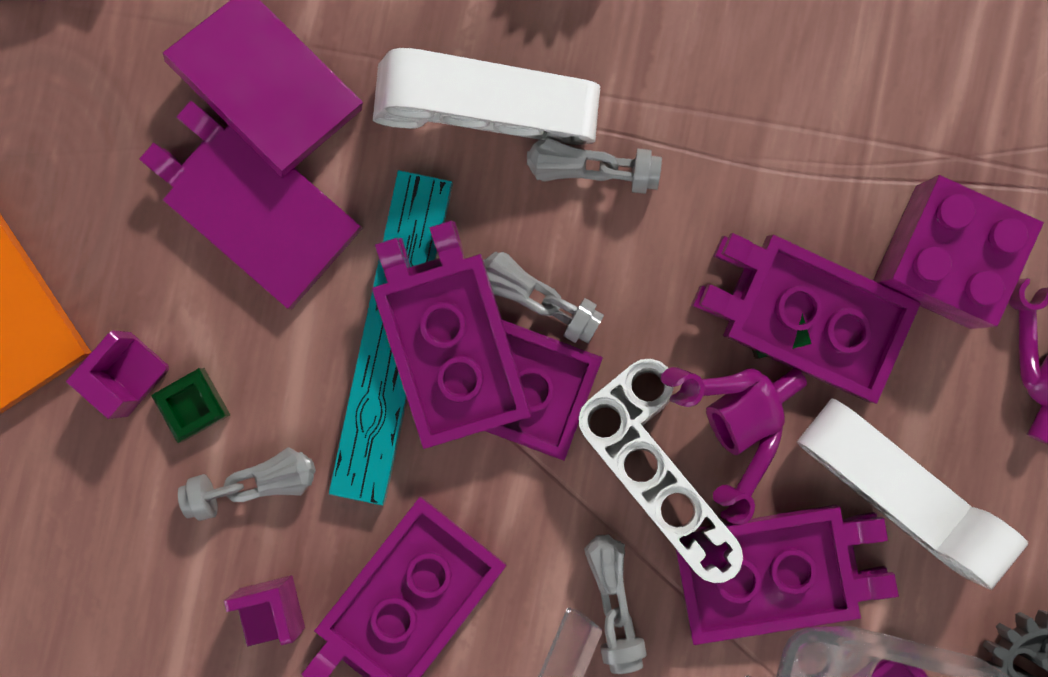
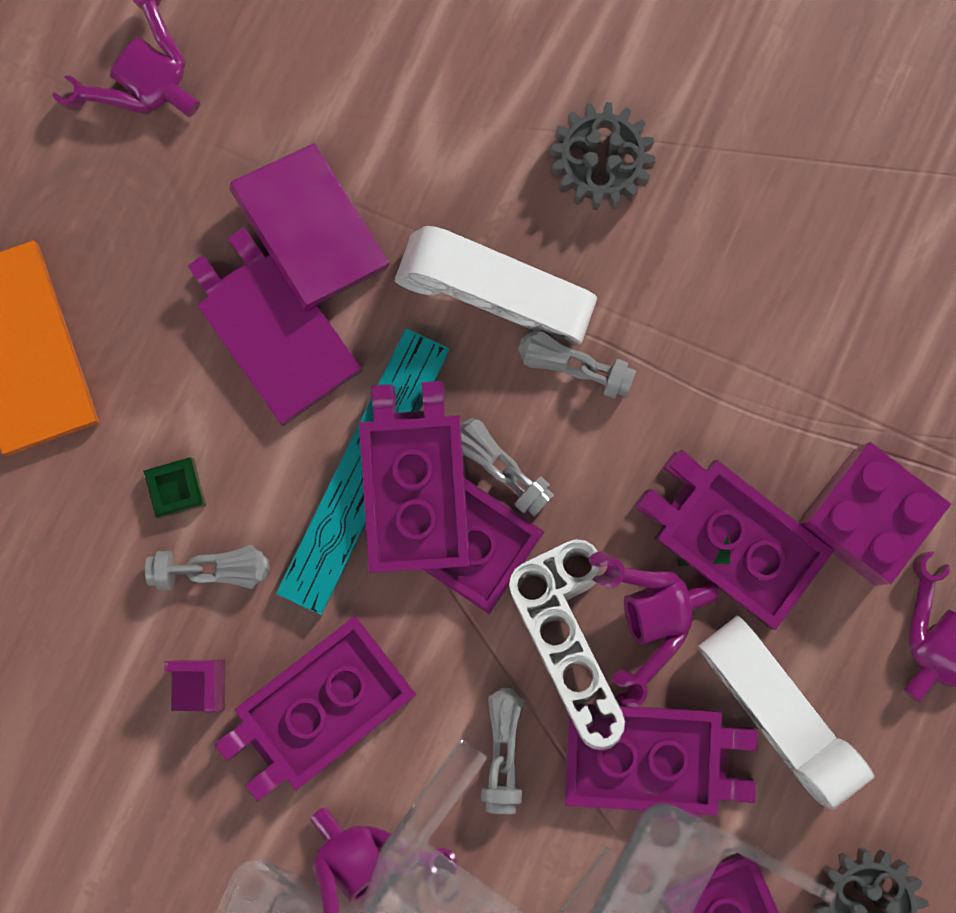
camera: 10 degrees right, 5 degrees down
magenta panel [66,330,169,419] -> none

